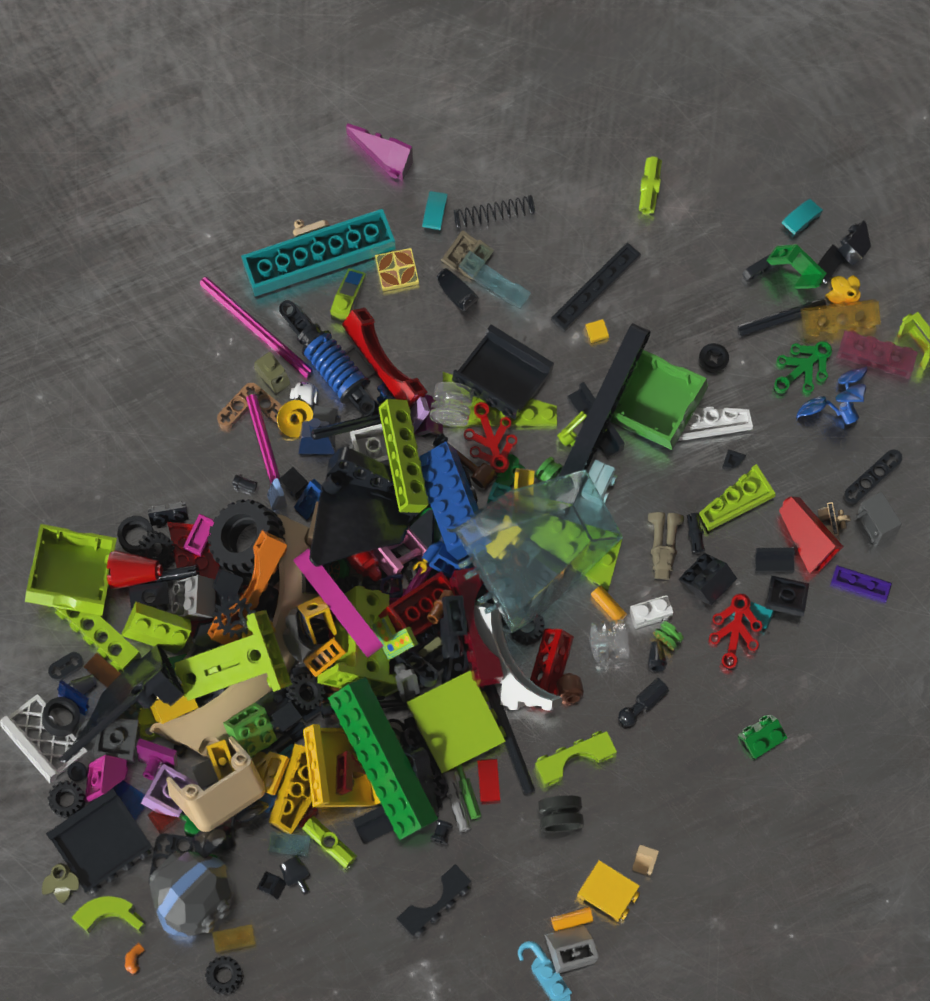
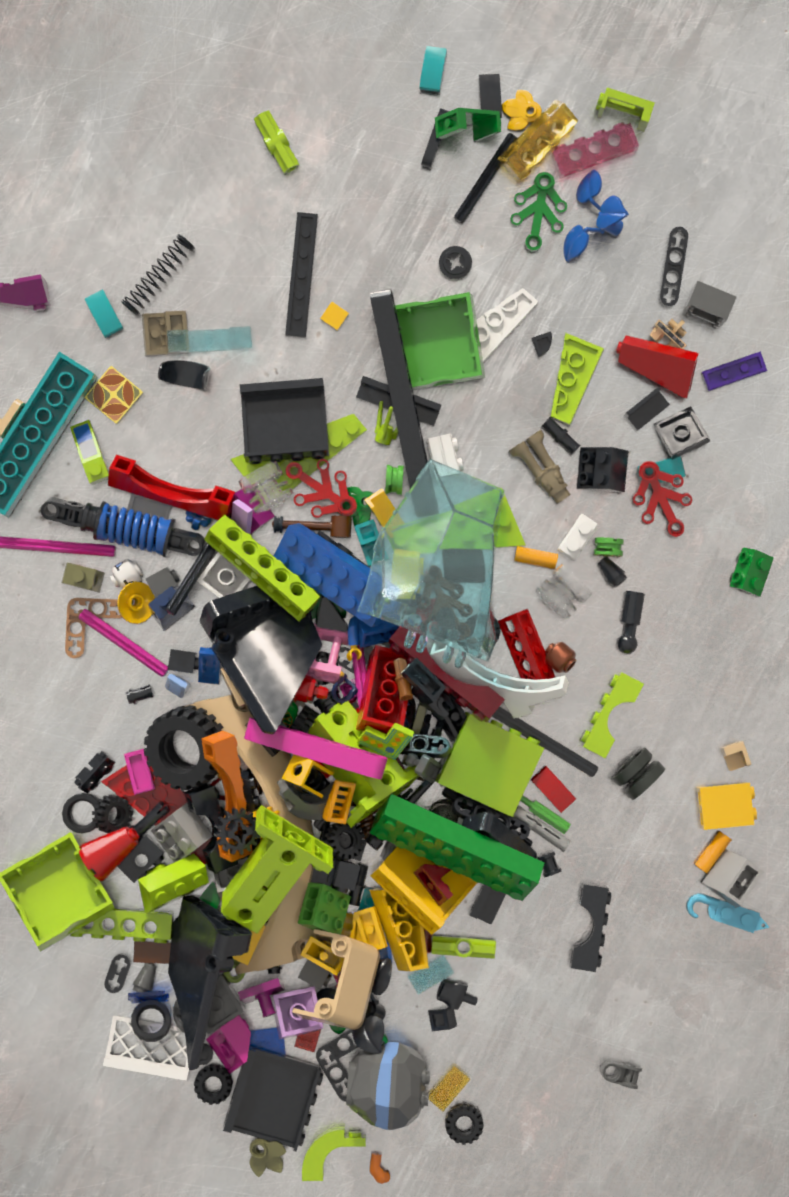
camera: 45 degrees left, 15 degrees up
black slope [837,220,871,265] -> none

